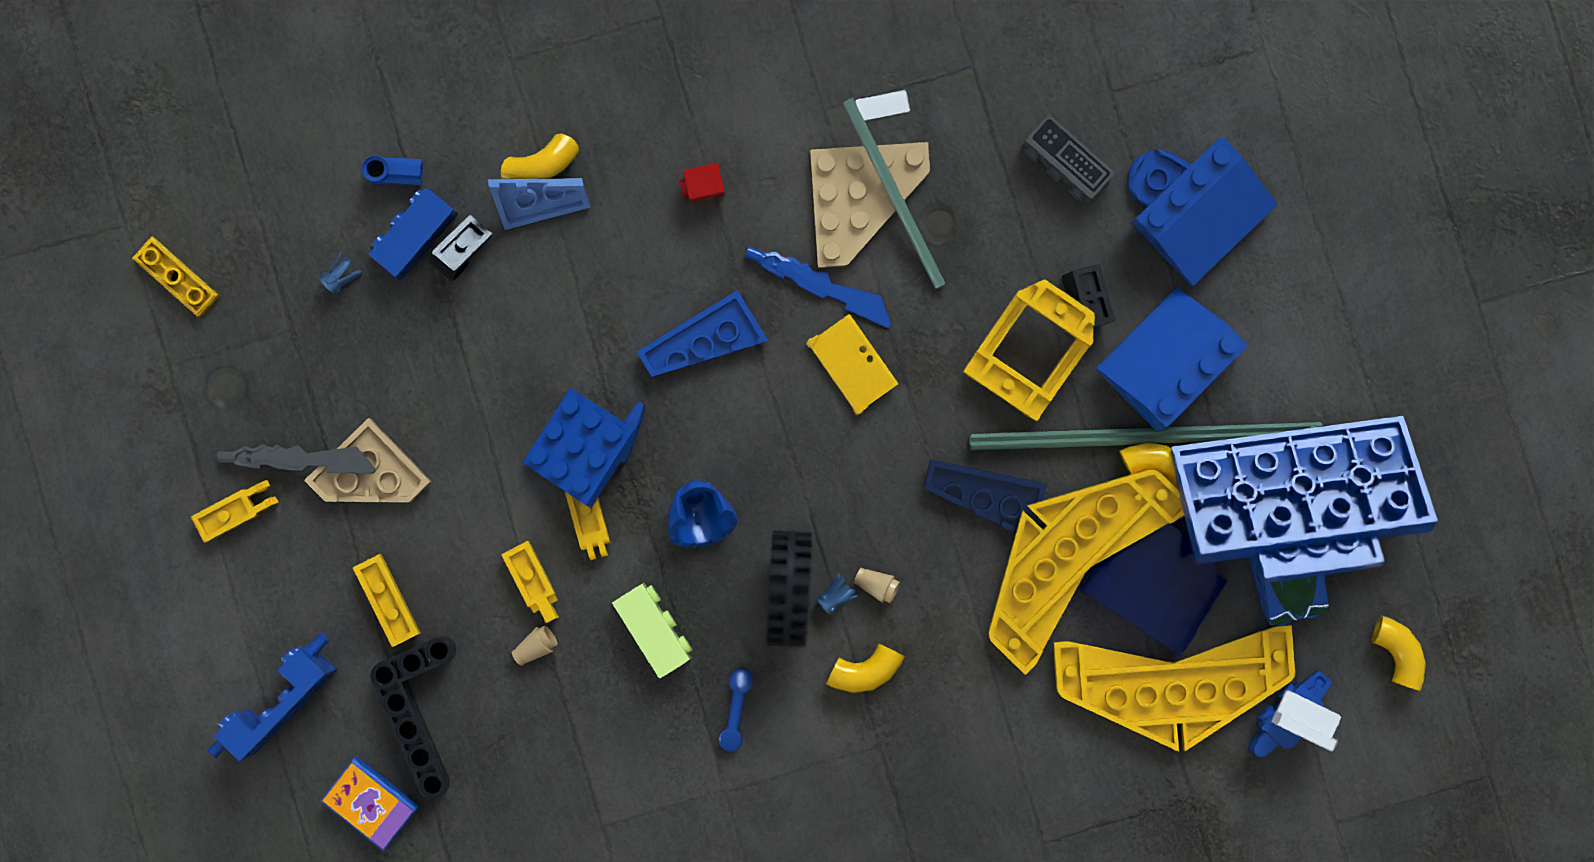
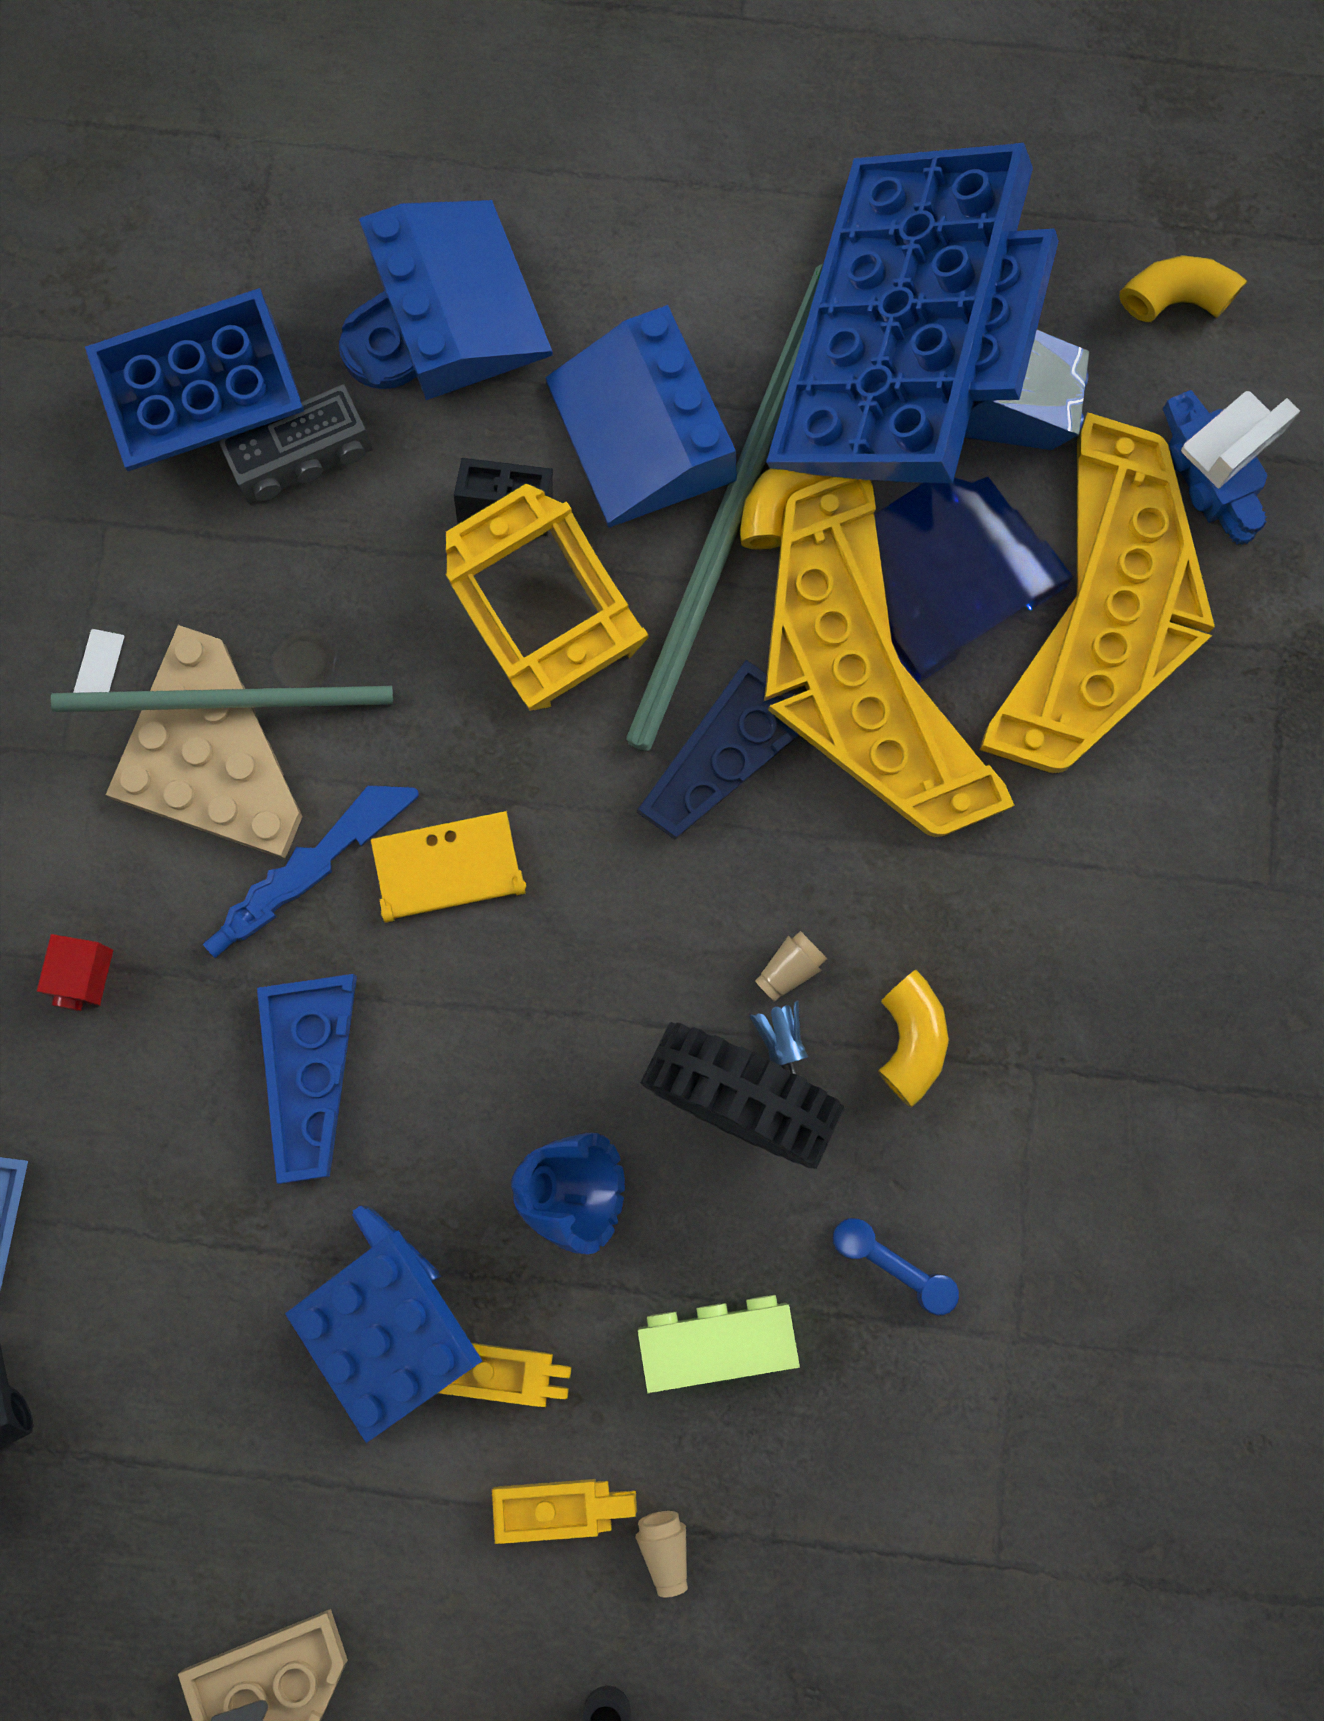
camera: 65 degrees left, 10 degrees down
none -> blue slope [85,288,304,472]

